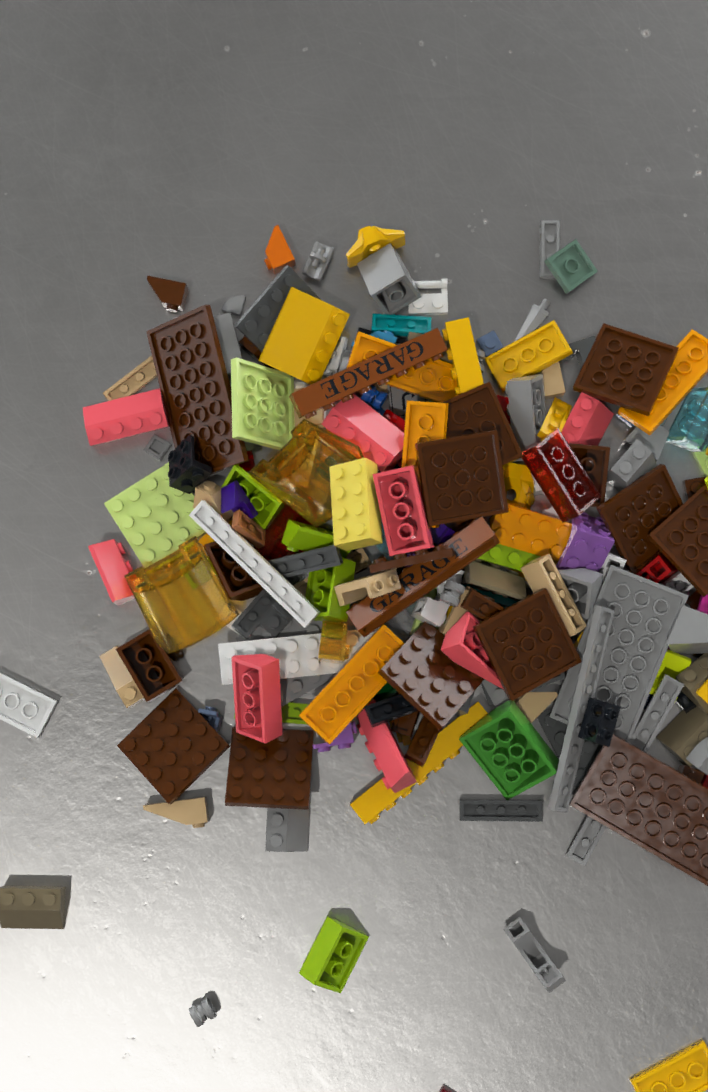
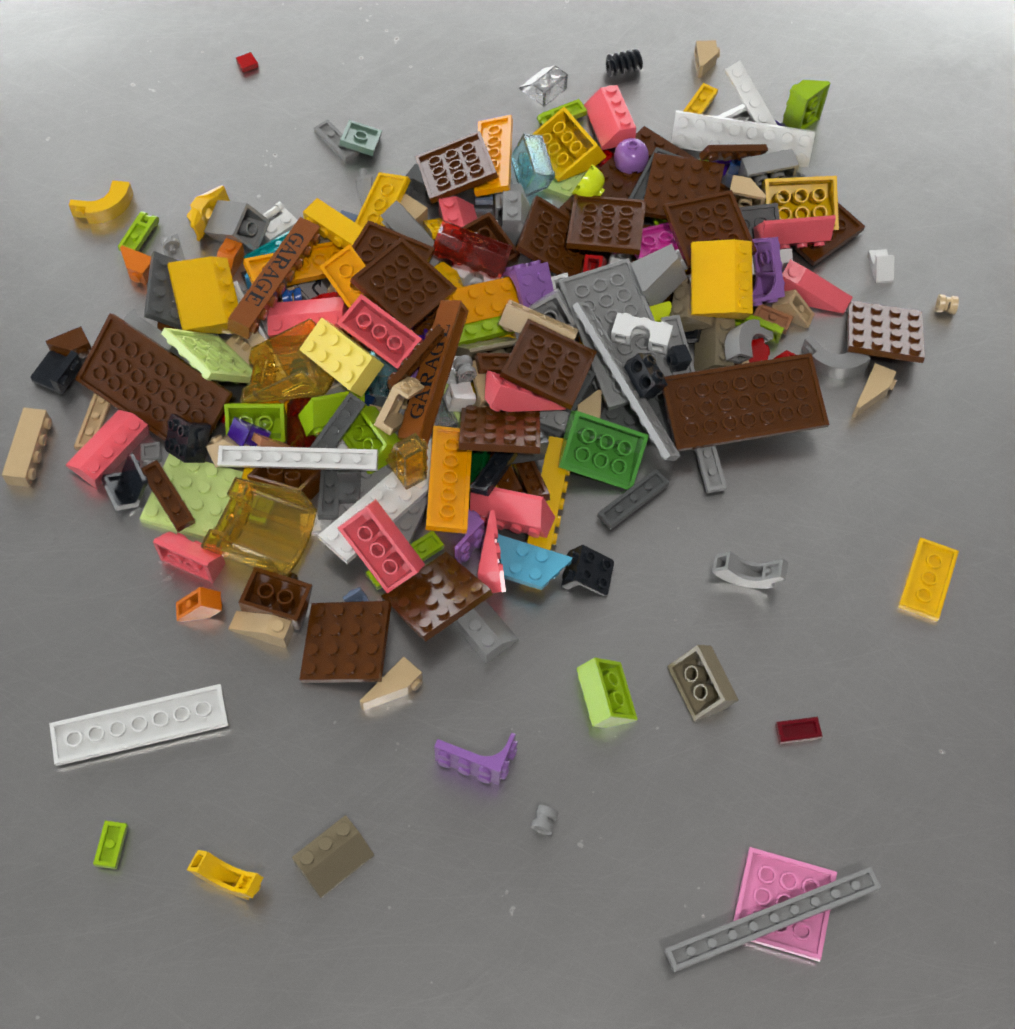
camera: 45 degrees left, 20 degrees down
none -> tan brick [2,407,52,487]
none -> black bracket [30,350,83,394]
none -> yellow arch [69,180,134,224]
none -> black bracket [101,453,148,511]
none -> lime plate [118,211,159,251]
none -> reddish brown plate [141,460,196,532]
none -> orange slope [176,587,222,622]
none -> orange slope [217,238,245,278]
none -> red tile [236,52,259,73]
none -> medium lavender bracket [434,733,518,785]
none -> coral wedge [476,510,506,593]
none -> medium azure wing [497,534,573,590]
none -> black bracket [561,545,614,596]
none -> white arch [611,313,673,354]
none -> black plate [666,344,692,373]
none -> dark tan slope [667,645,739,721]

